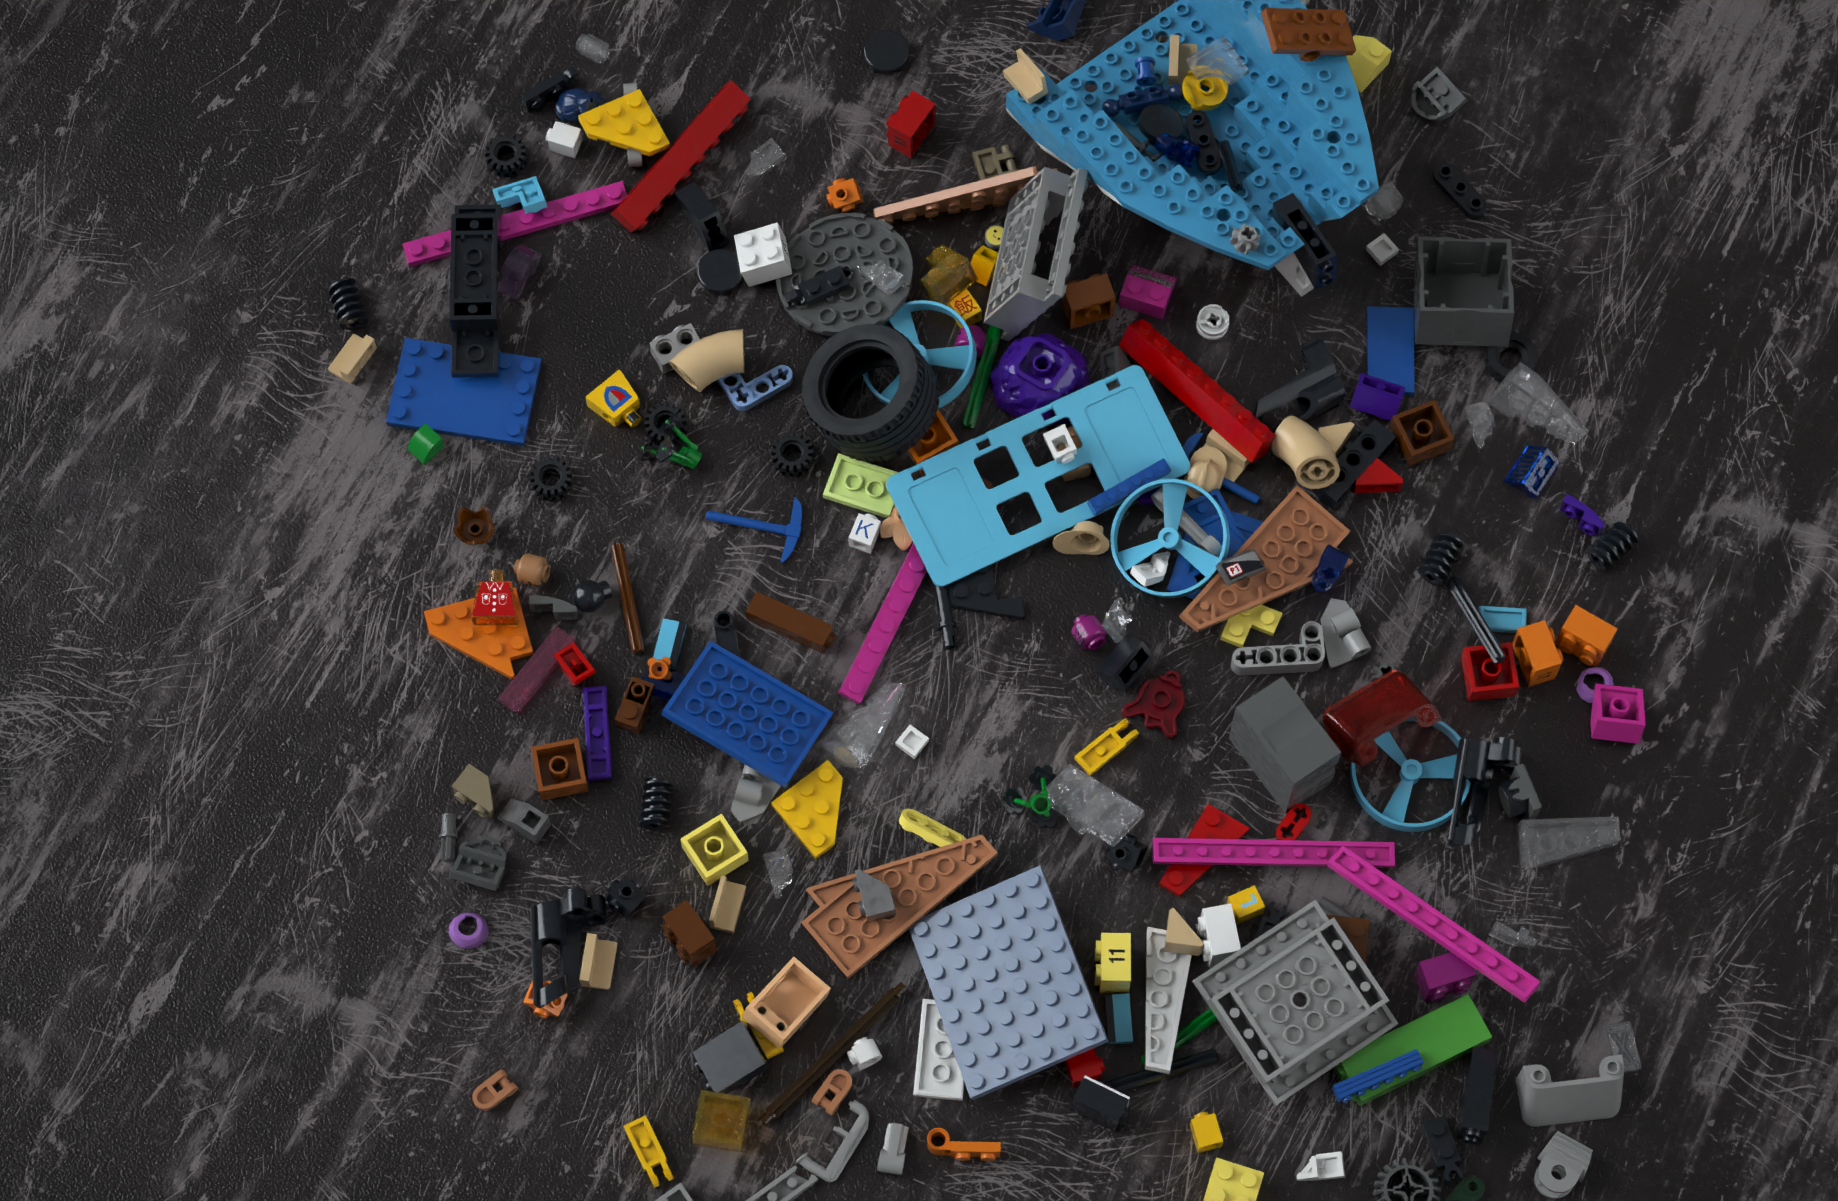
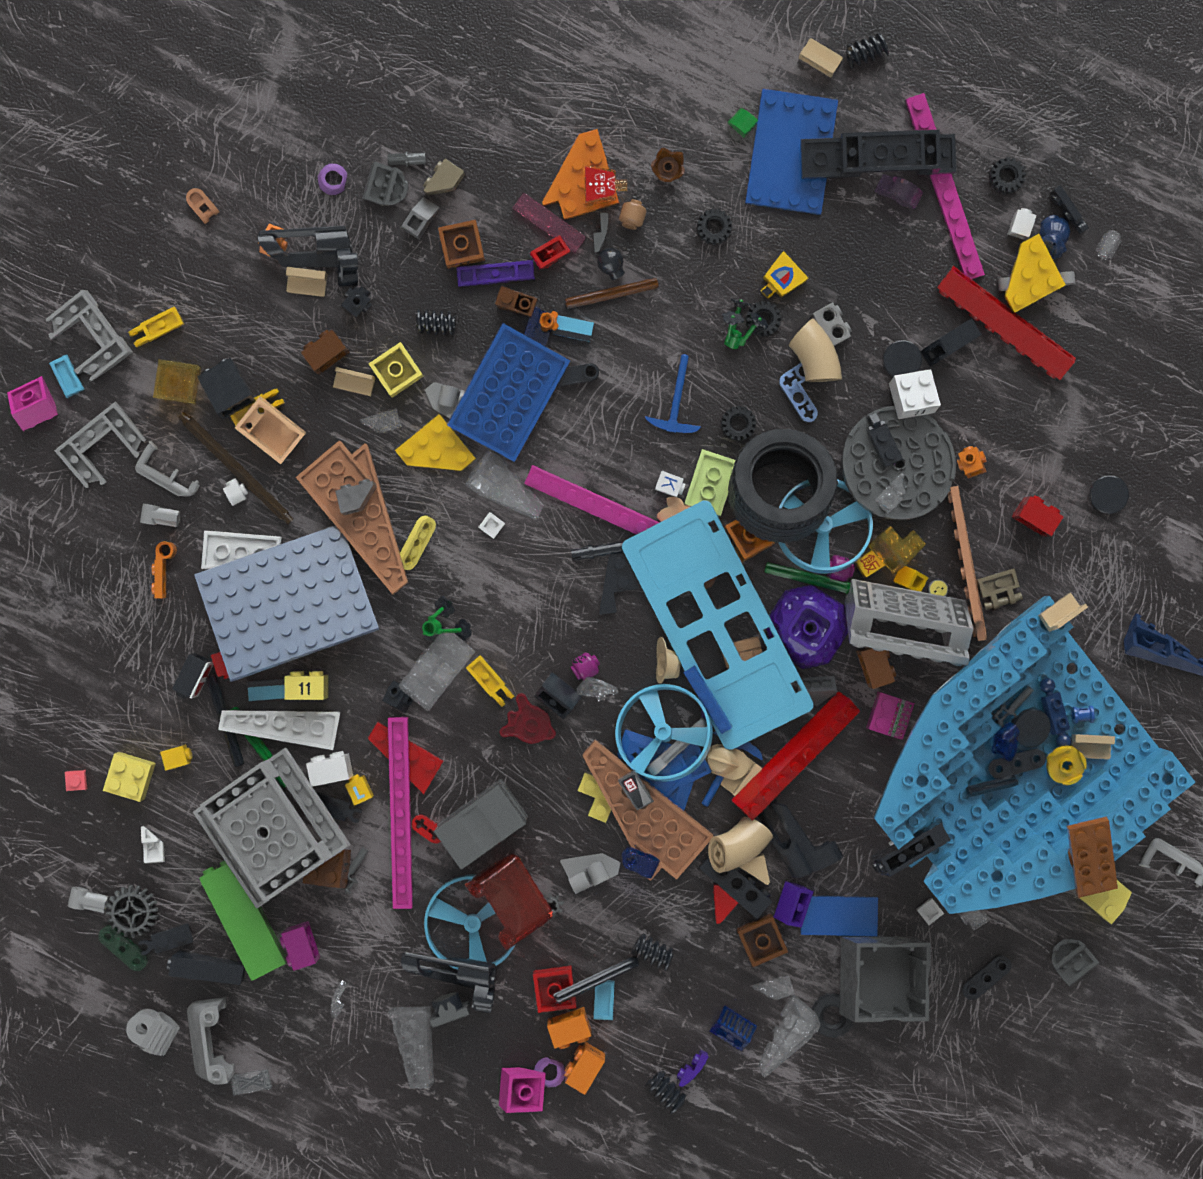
camera: 85 degrees right, 20 degrees up
medium azure plate [492,176,547,214] -> none
reddish brown brick [746,591,836,654] -> none
clear slope [747,138,786,179] -> none
nougat plate [811,1069,852,1116] -> none
white brick [1043,424,1077,464] -> none
white slope [1130,551,1170,587] -> none
tan slope [1164,908,1204,956] -> none
clear tile [1185,36,1249,85] -> none
white wheel [1196,304,1229,340] -> none
light grey gear [1230,224,1261,255] -> none
light grey beam [1230,621,1325,675] -> none
dark pink plate [1327,845,1540,1003] -> none
blue piece [1332,1049,1424,1103] -> none

